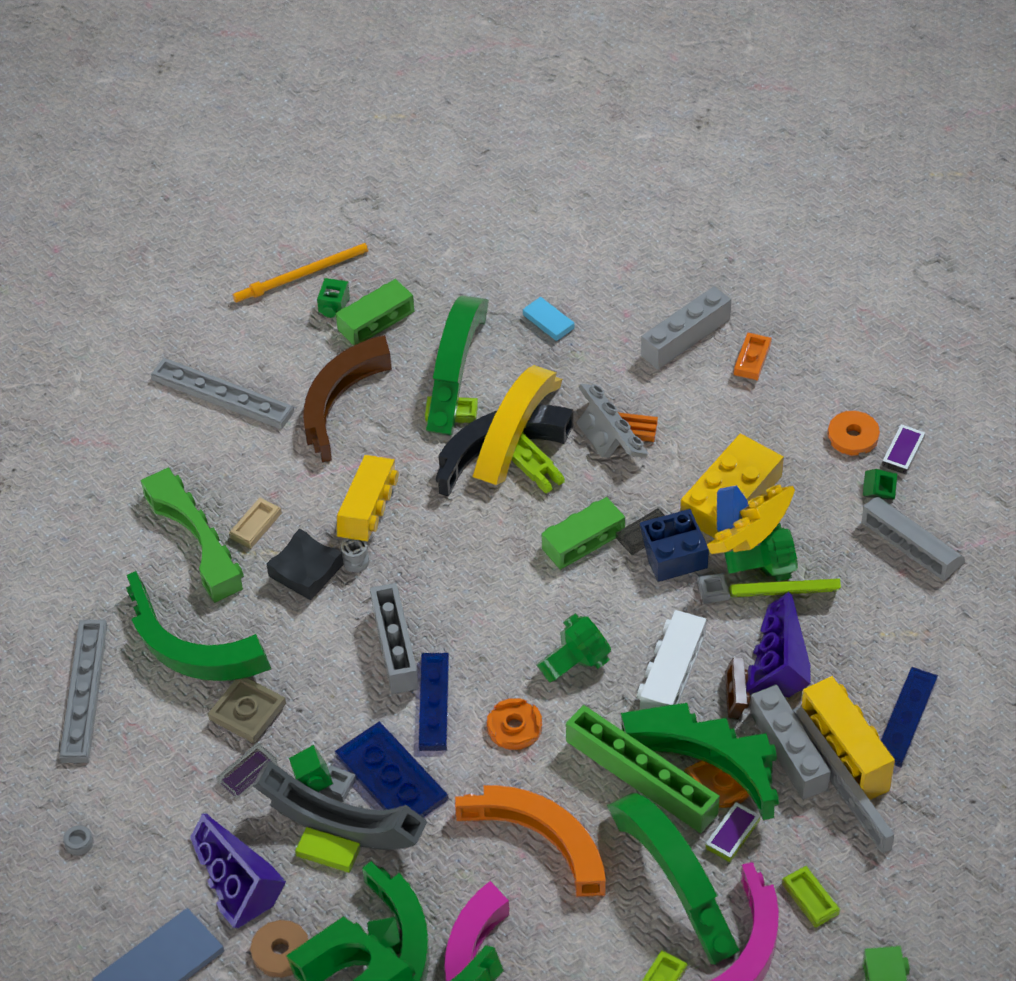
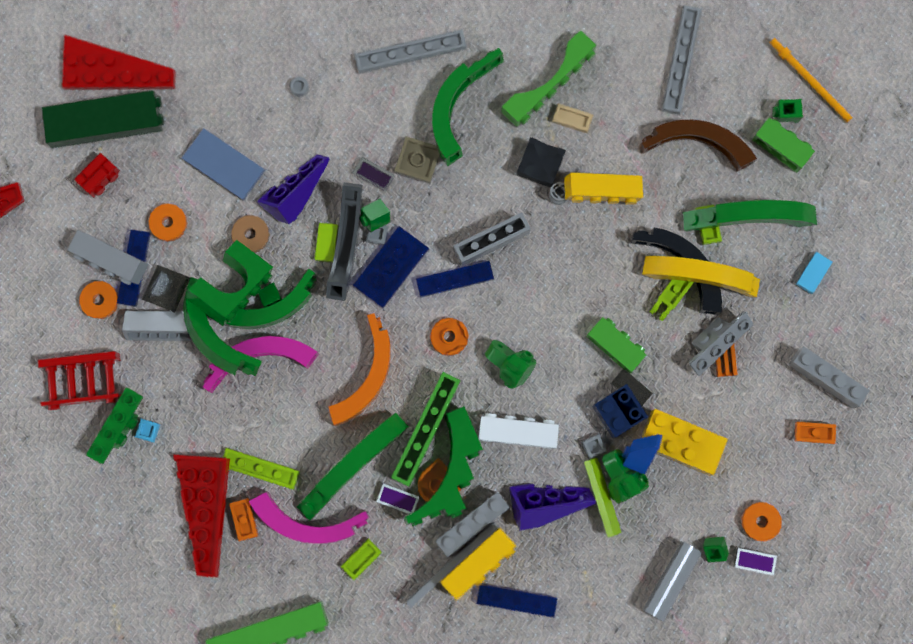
camera: 75 degrees right, 30 degrees up
yellow slope [707,484,795,554] -> none
reddish brown plate [725,656,750,719] -> none

